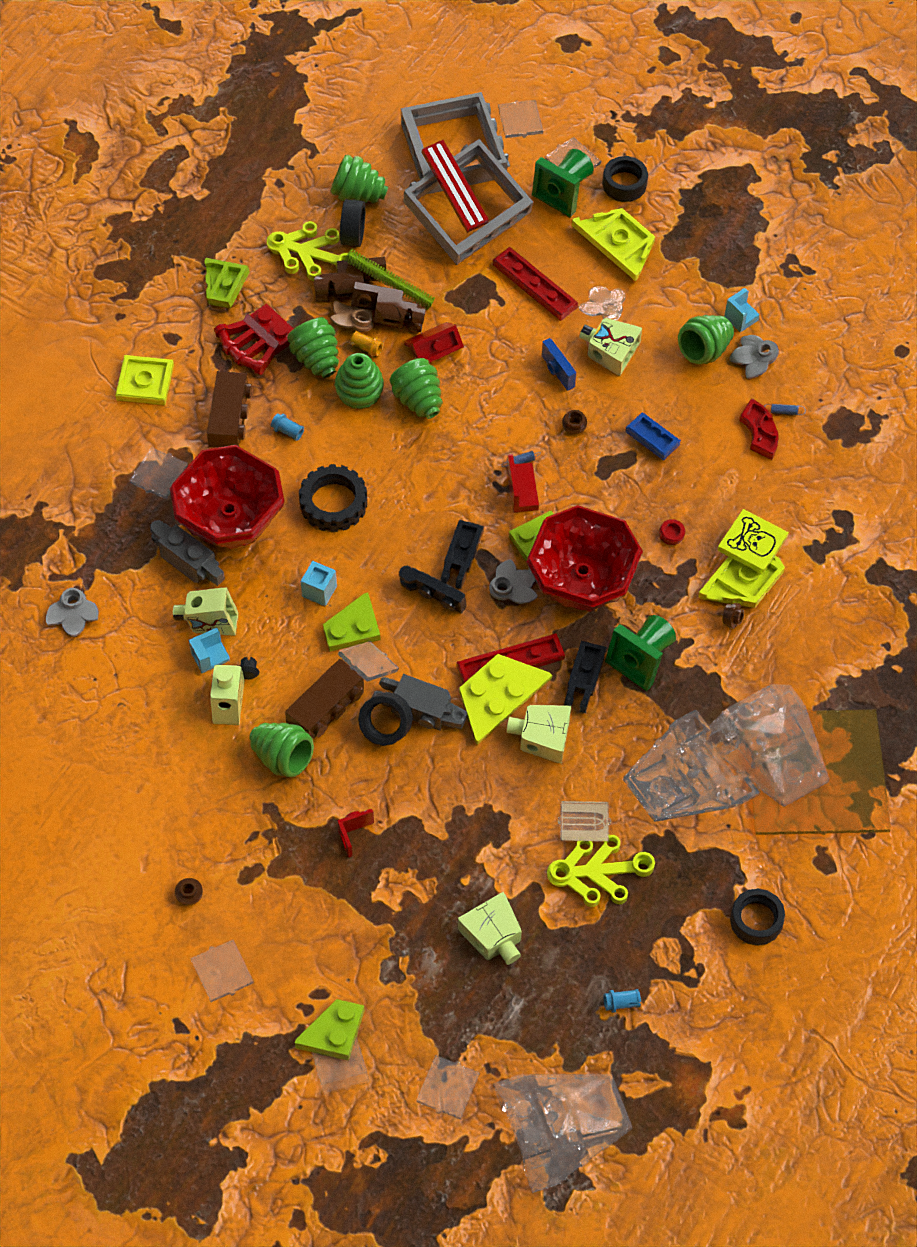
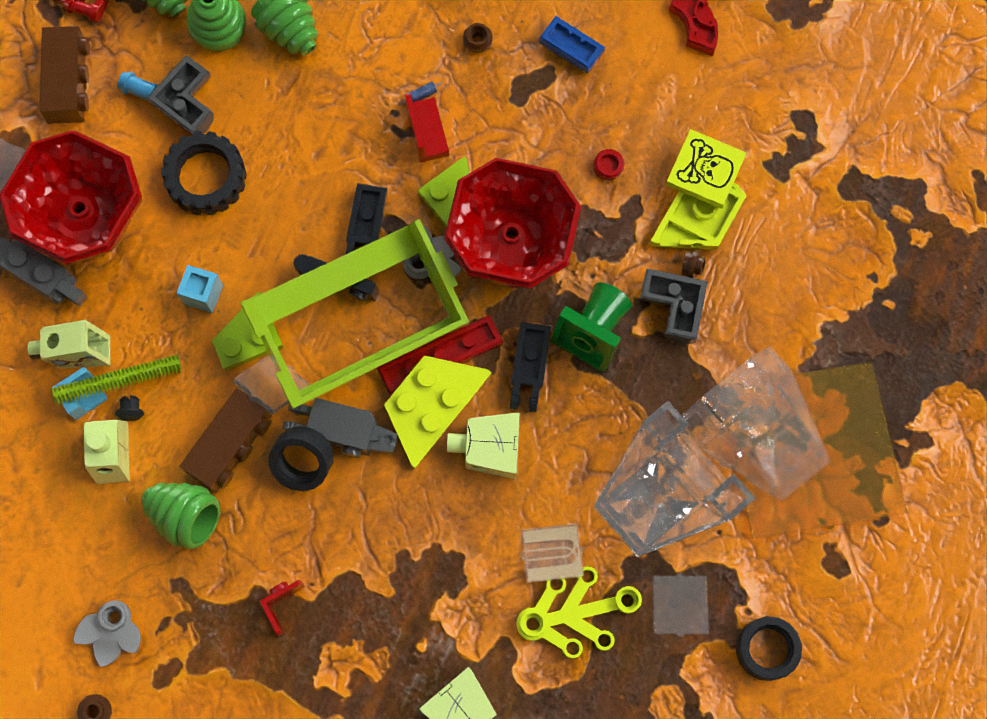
camera: 10 degrees left, 15 degrees up
none -> lime axle [51,354,181,406]
none -> light grey plate [74,600,141,667]
none -> dark grey brick [146,55,214,136]
none -> lime piece [240,219,469,409]
none -> dark grey brick [639,269,708,344]
none -> clear piece [653,573,709,637]

